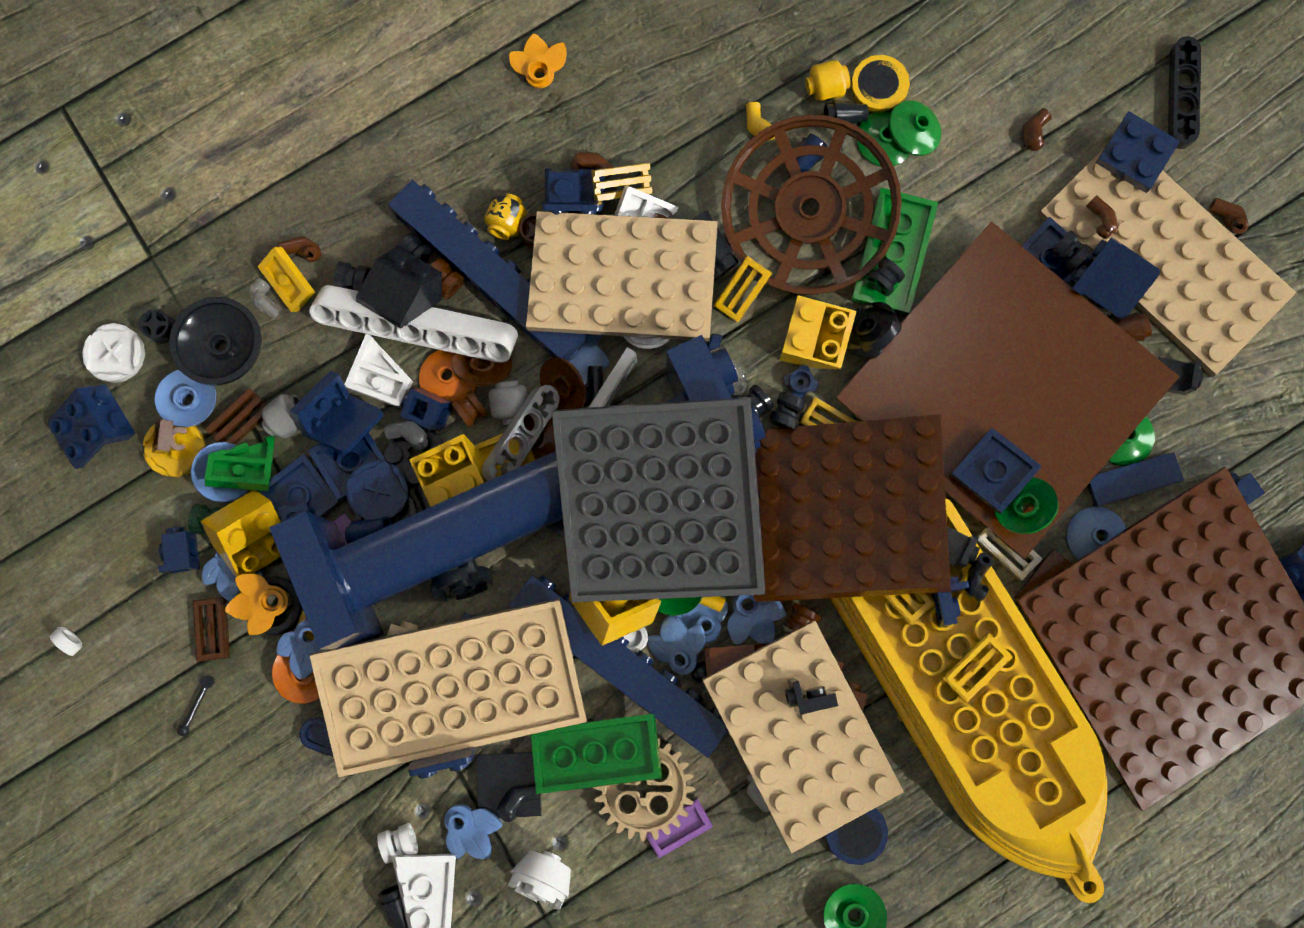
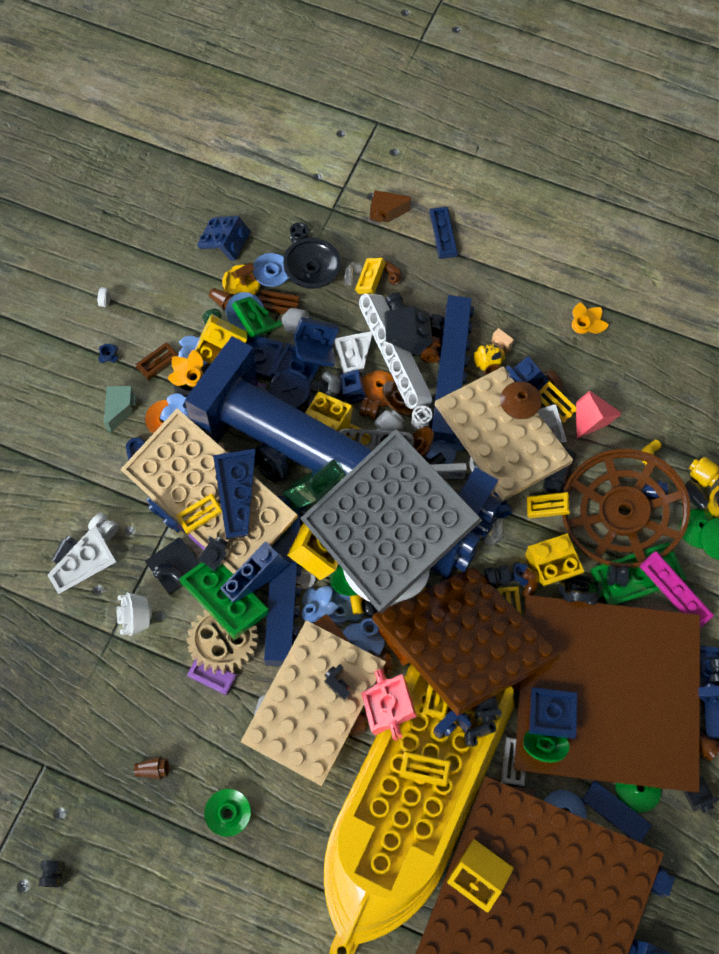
camera: 50 degrees right, 15 degrees down
white tile [82,323,145,383] -> none
dark blue brick [158,527,200,574] -> none
black hinge [177,676,215,737] -> none
medium blue plate [444,804,503,859] -> none
black wheel [740,384,774,419] -> none
black tile [825,808,888,865] -> none
none -> dark blue plate [98,344,118,363]
none -> sand green slope [104,386,137,432]
none -> yellow tile [176,493,222,534]
none -> black bracket [198,536,231,572]
none -> reddish brown cone [209,288,234,311]
none -> dark blue wing [213,449,255,540]
none -> dark blue slope [220,541,289,603]
none -> clear green slope [282,459,346,510]
none -> coral plate [361,669,417,740]
none -> reddish brown slope [370,190,411,223]
none -> white wheel [411,406,432,431]
none -> dark blue tile [429,207,458,259]
none -> yellow slope [447,839,514,913]
none -> light nougat plate [491,328,514,354]
none -> reddish brown dish [500,382,542,419]
none -> reddish brown arm [522,568,539,596]
none -> coral slope [576,391,621,439]
none -> dark pink tile [639,552,714,628]

